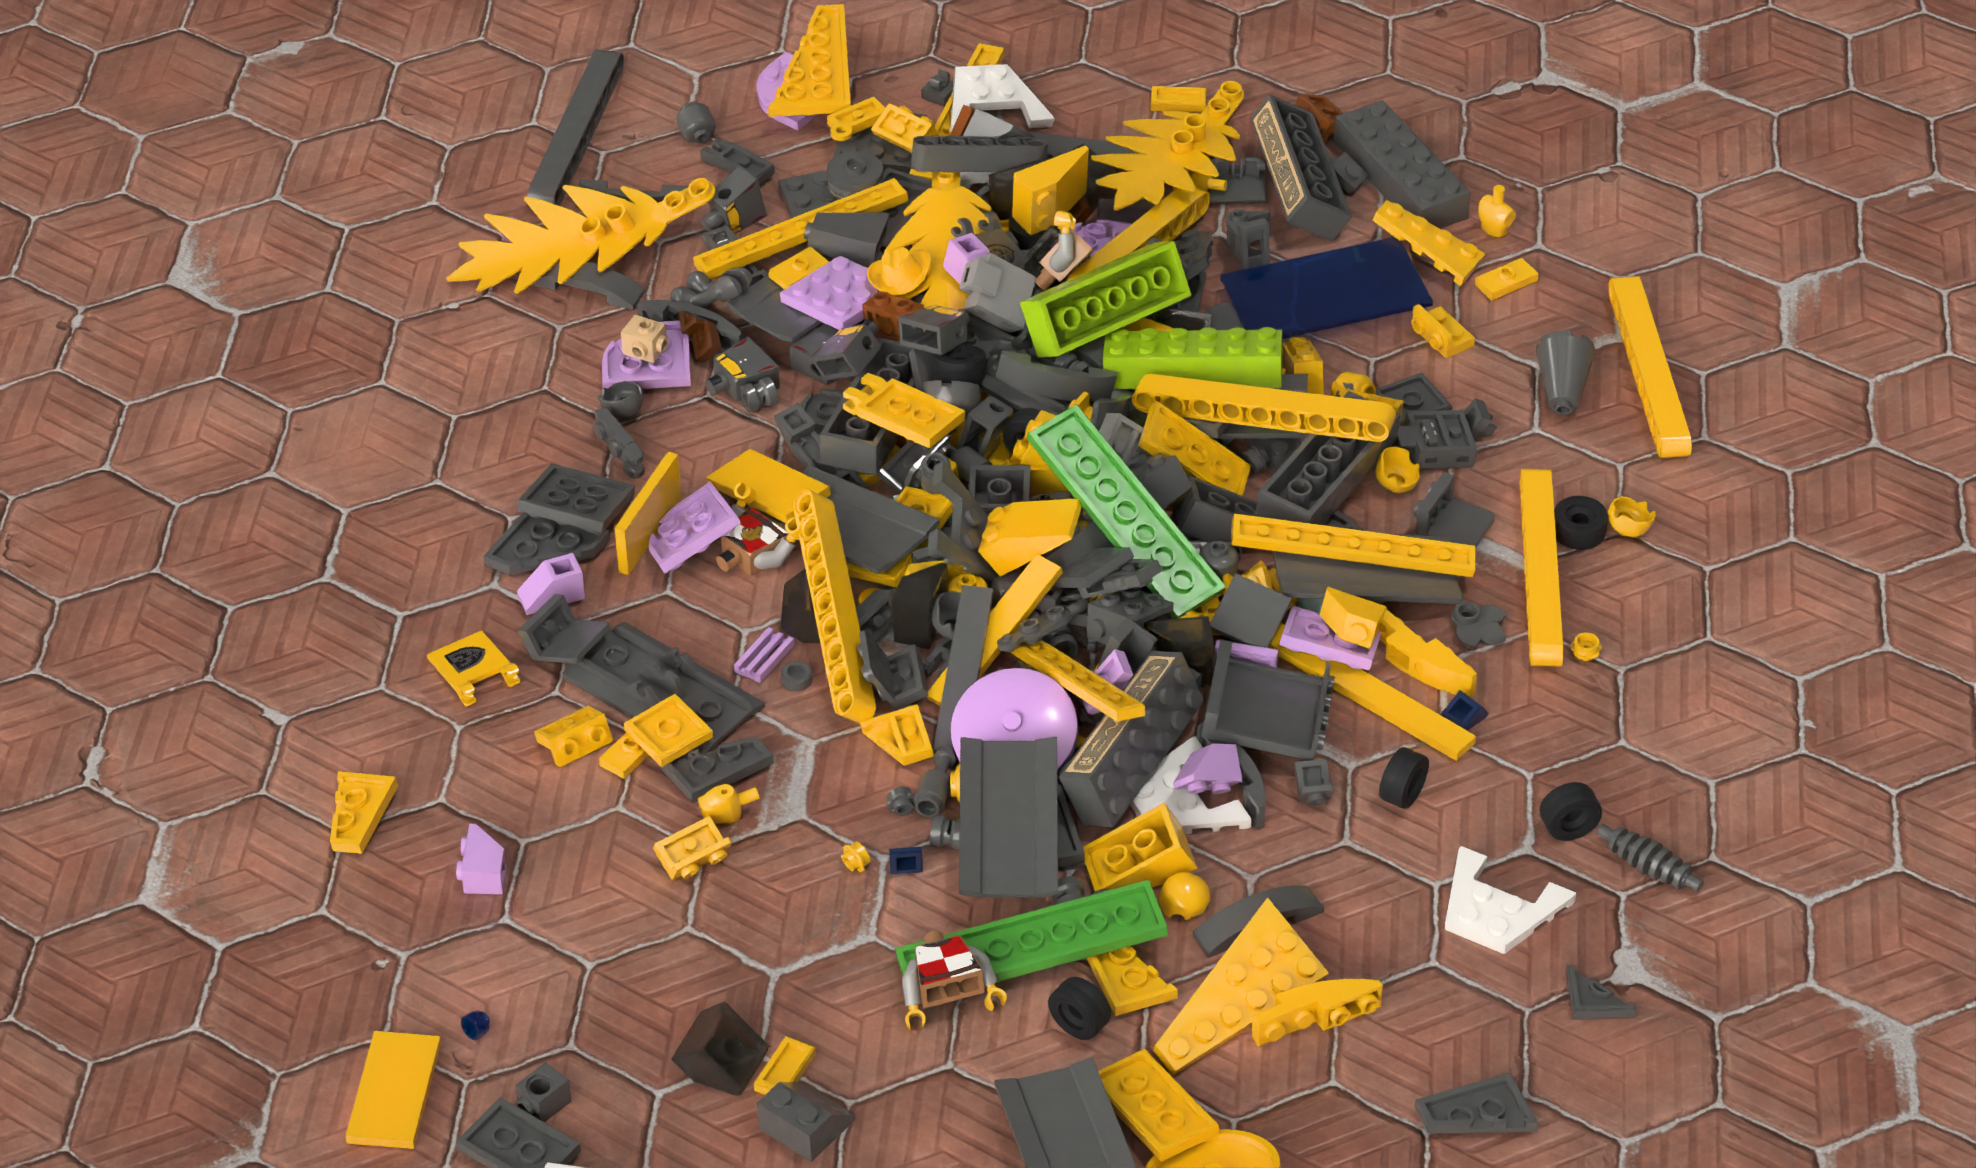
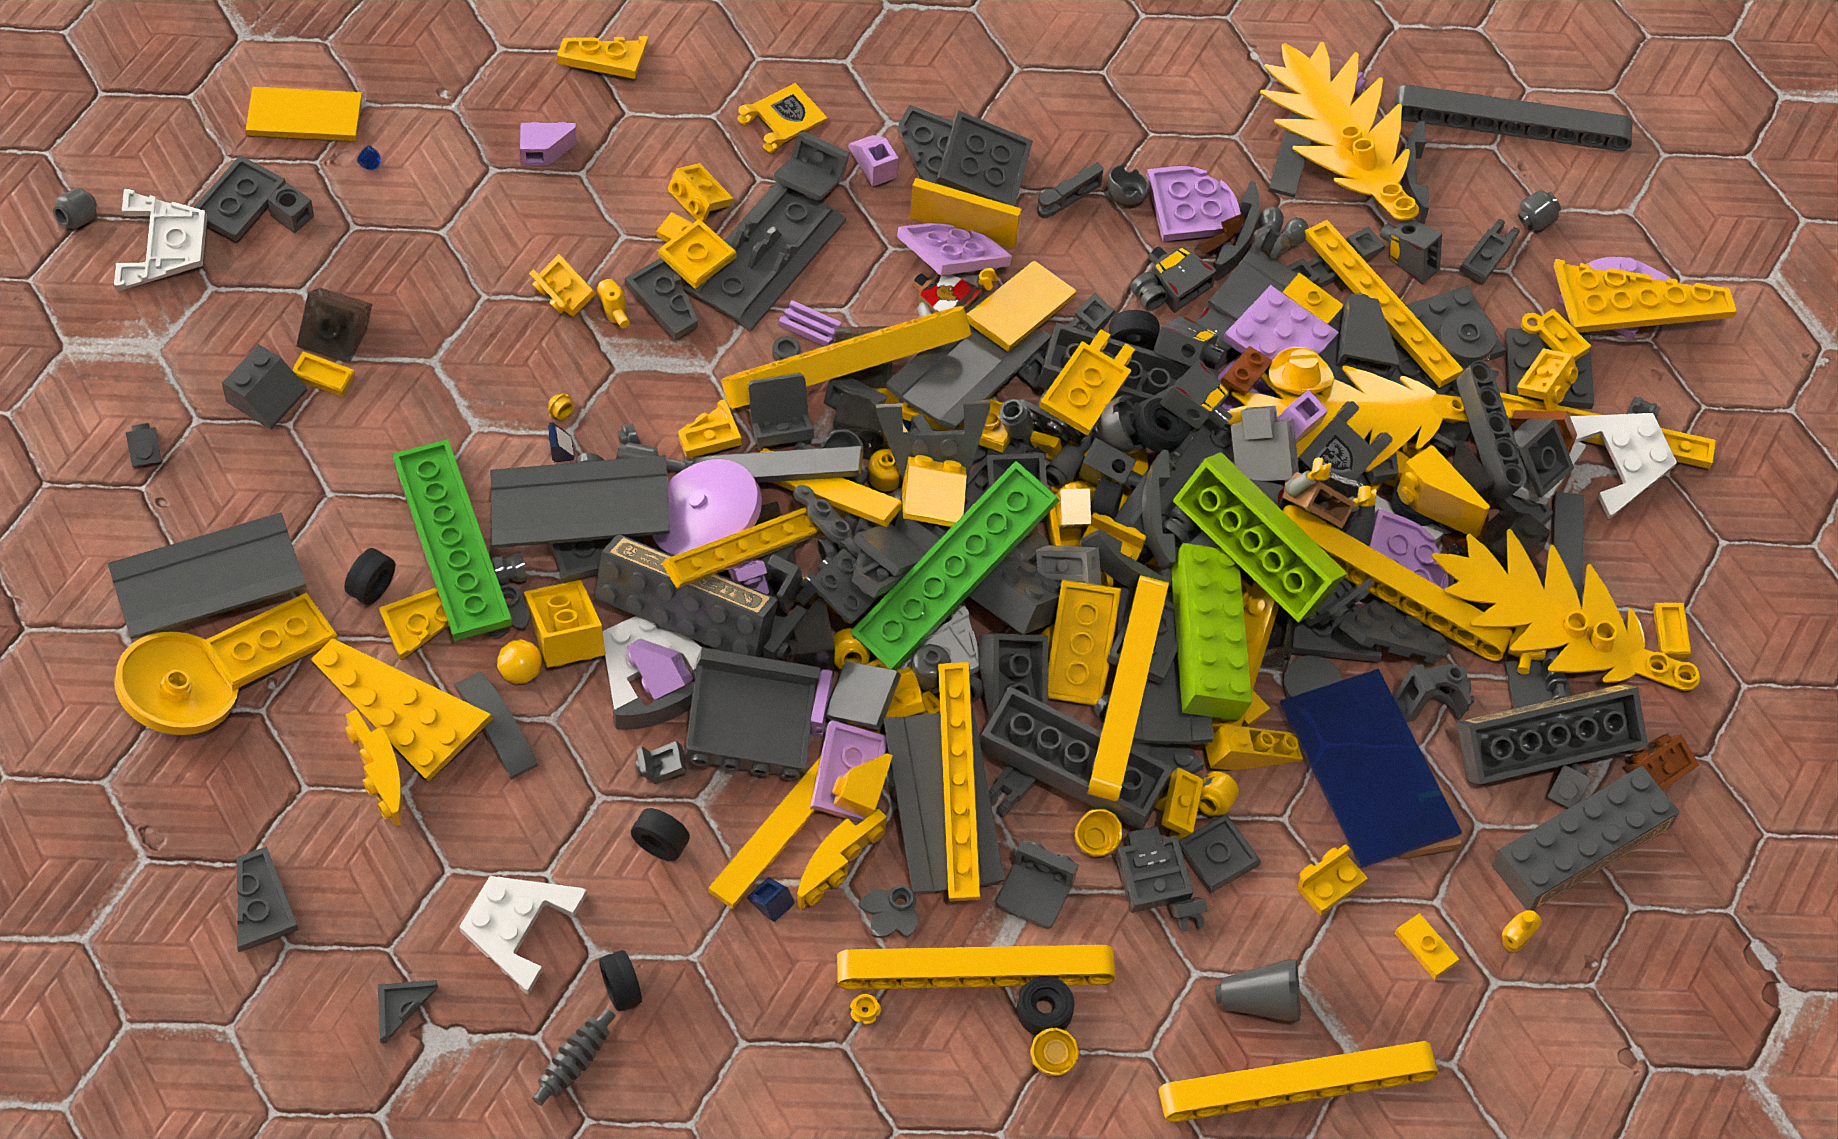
camera: 80 degrees right, 15 degrees up
tan brick [621,315,669,363] -> none
torso [902,931,1007,1031] -> none
yellow wing [1373,200,1486,286] -> none
none -> black tyre [1109,310,1160,351]

